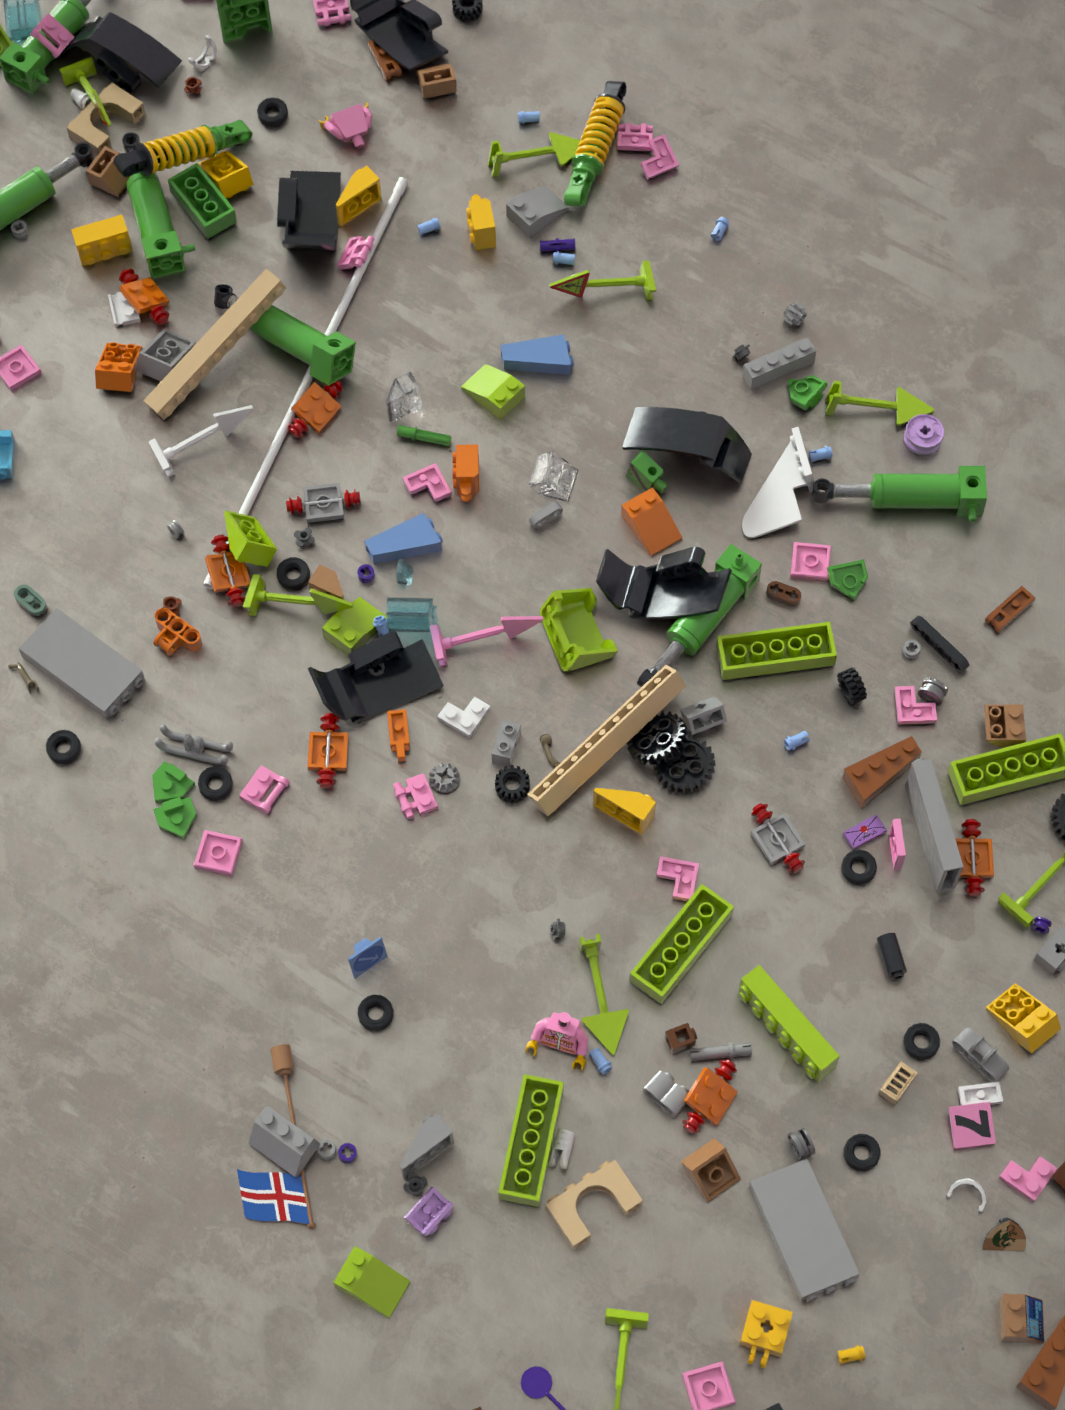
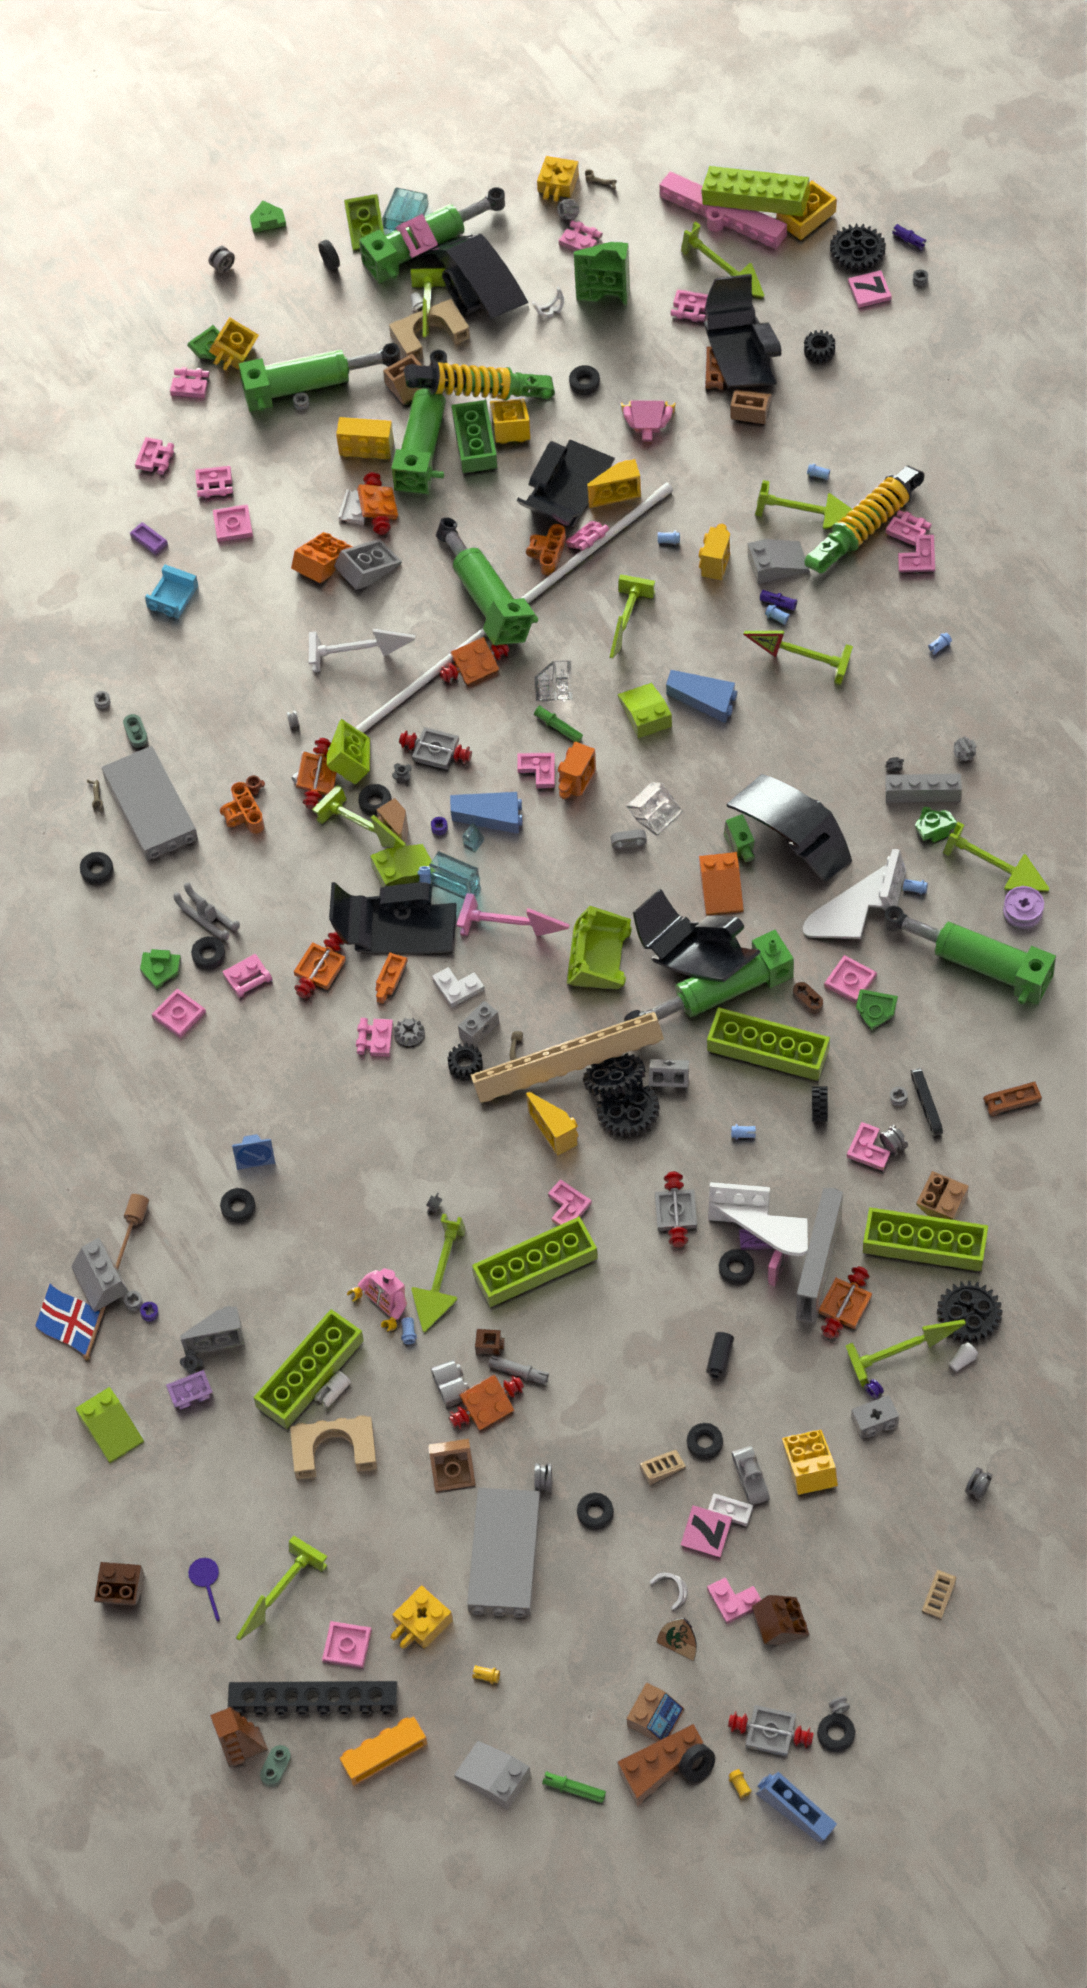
camera: 30 degrees right, 5 degrees down
tan brick [143,269,286,420] -> none
bright green plate [152,761,195,803] -> none
copper plate [184,77,202,94] -> none
lime brick [738,965,840,1083] -> none
dark orange wedge [842,736,922,809] -> none
none -> orange piece [525,524,566,576]
none -> lime piece [609,574,655,658]
none -> white piece [708,1182,808,1256]

